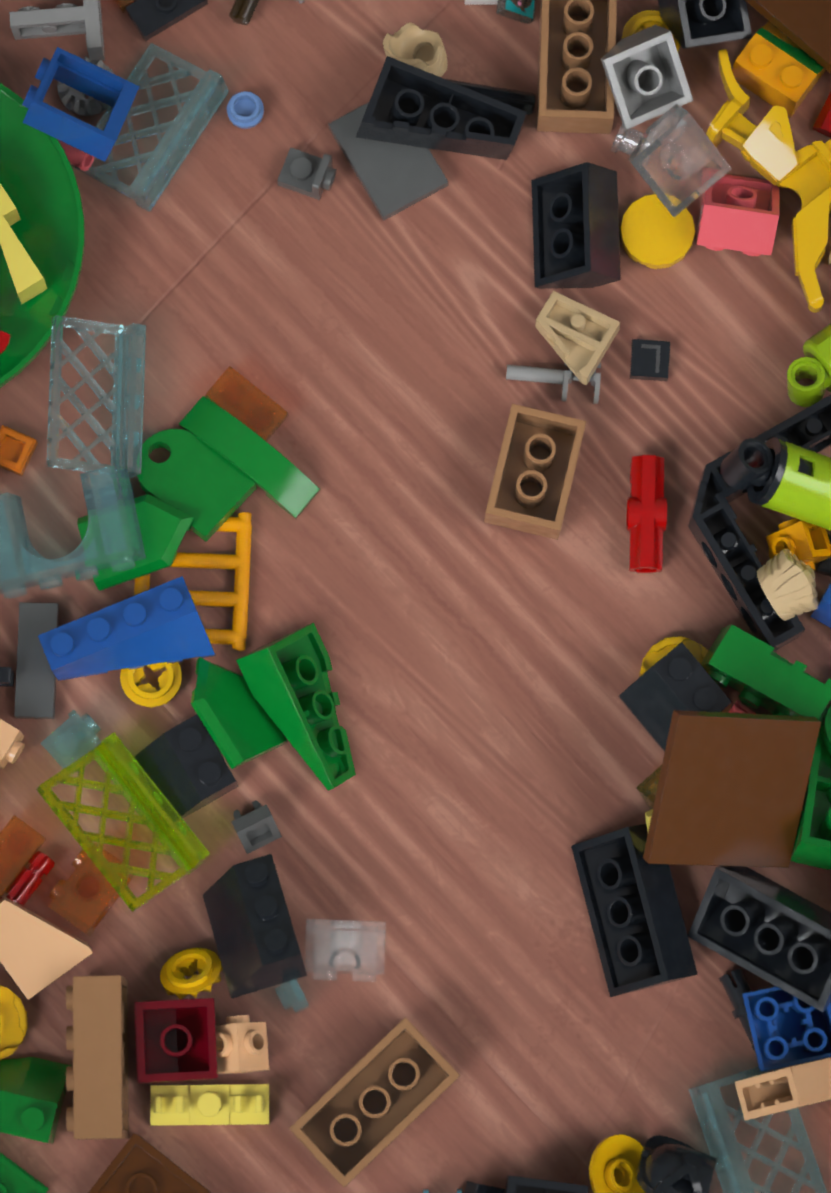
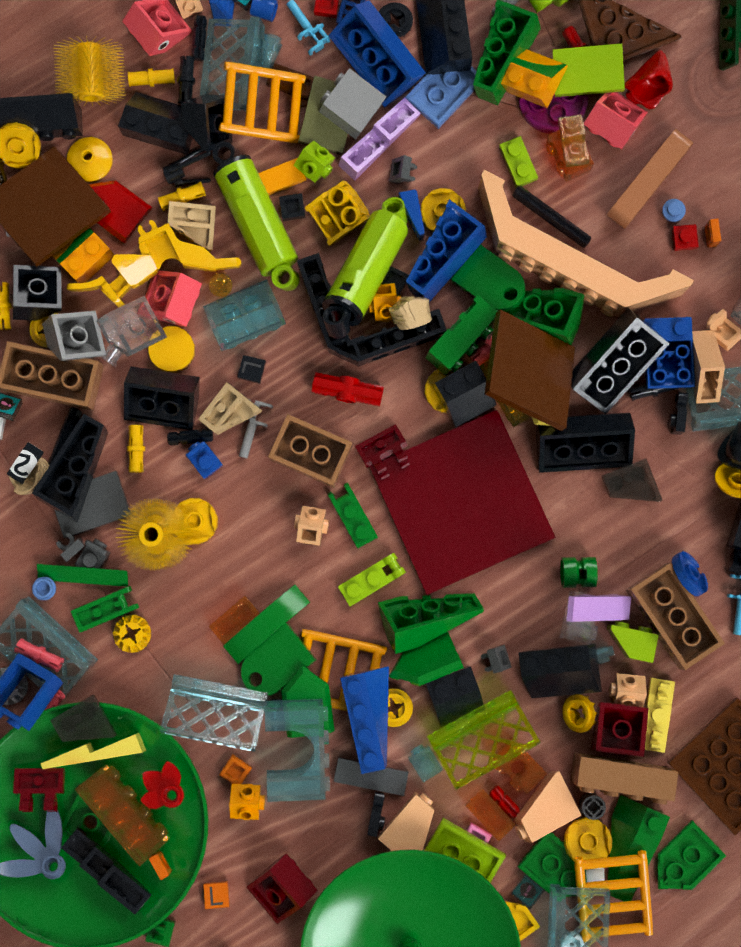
camera: 75 degrees left, 5 degrees up
none -> sticker [7,442,44,484]
none -> coral pin [14,638,64,672]
none -> green sticker [37,564,128,587]
none -> clear smoke wing [50,695,117,742]
none -> dark grey tile [56,532,86,562]
none -> green hinge [71,586,140,633]
none -> yellow gear [113,615,151,653]
none -> yellow piece [115,499,195,571]
none -> yellow pin [127,425,145,473]
none -> black axle [167,428,214,446]
none -> yellow tile [172,498,218,544]
none -> blue bracket [186,441,223,479]
none -> clear light blue slope [203,280,286,351]
none -> clear yellow tile [209,273,232,297]
none -> light nougat brick [294,506,329,546]
none -> green hinge [327,482,378,549]
none -> lime plate [338,553,407,607]
none -> dark red plate [355,424,410,480]
none -> dark red tile [370,410,556,595]
none -> green wheel [560,557,598,588]
none -> lavender slope [567,594,631,622]
none -> dark grey wheel [578,793,606,820]
none -> clear smoke wing [601,458,663,502]
none -> lime slope [607,621,659,663]
none -> black plate [668,392,688,435]
none -> blue tile [672,551,708,597]

